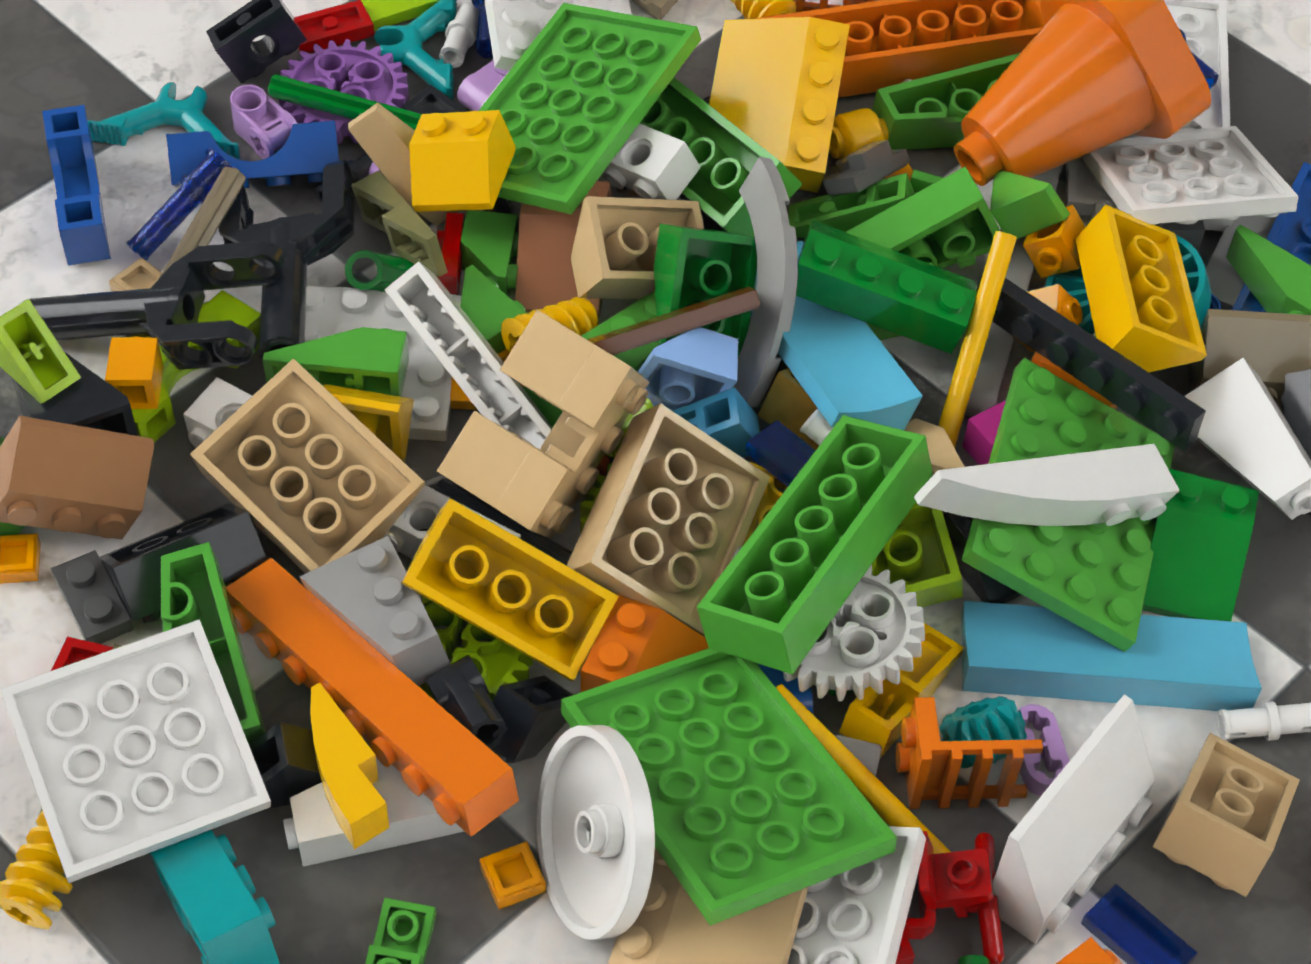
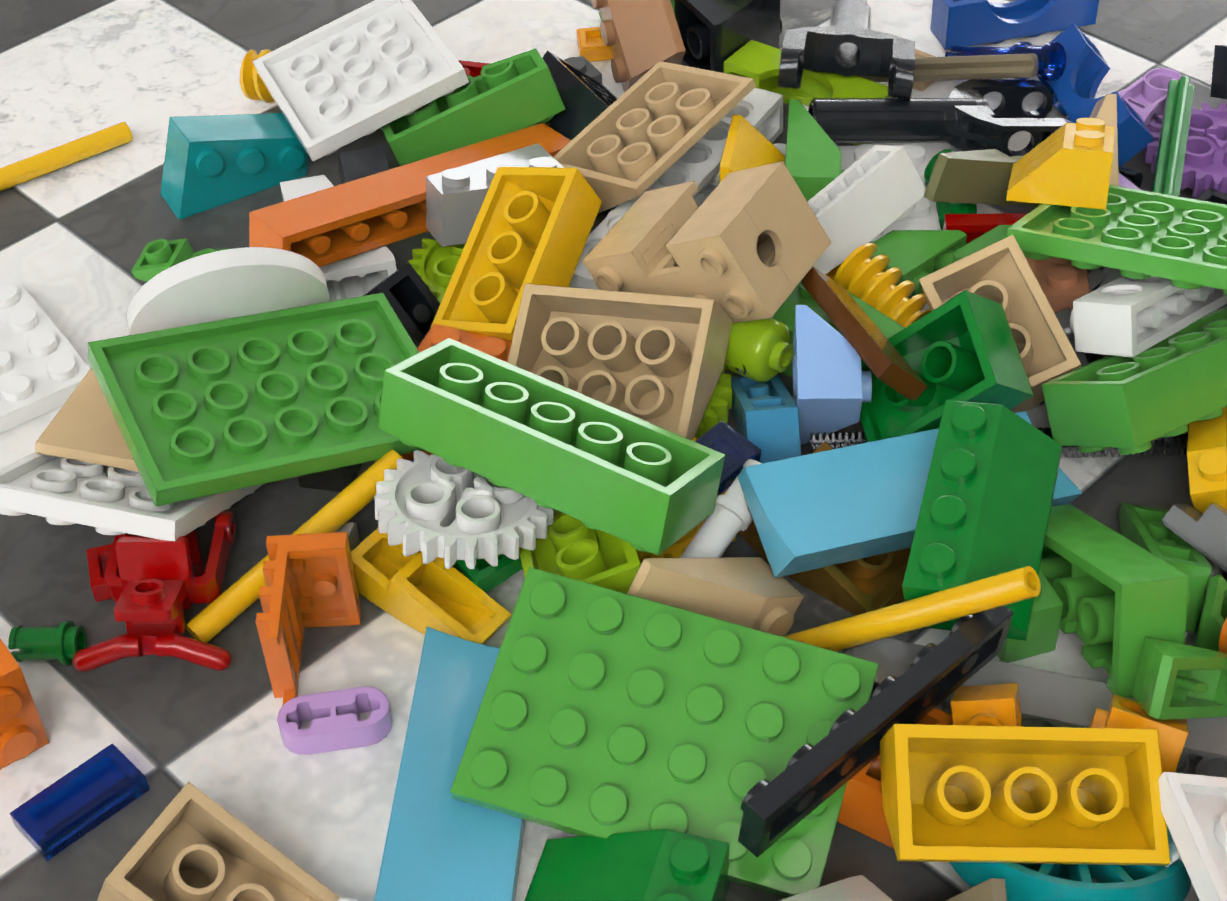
camera: 95 degrees right, 10 degrees down
teal piece [88,82,241,160] -> none
light orange brick [105,336,164,409] -> none
yellow slope [310,683,390,850] -> none
black piece [425,655,508,749] -> none
light grey tile [734,156,798,407] -> none
white slope [914,444,1180,526] -> none
teal gear [939,696,1027,769] -> none
white slope [992,694,1155,944] -> none

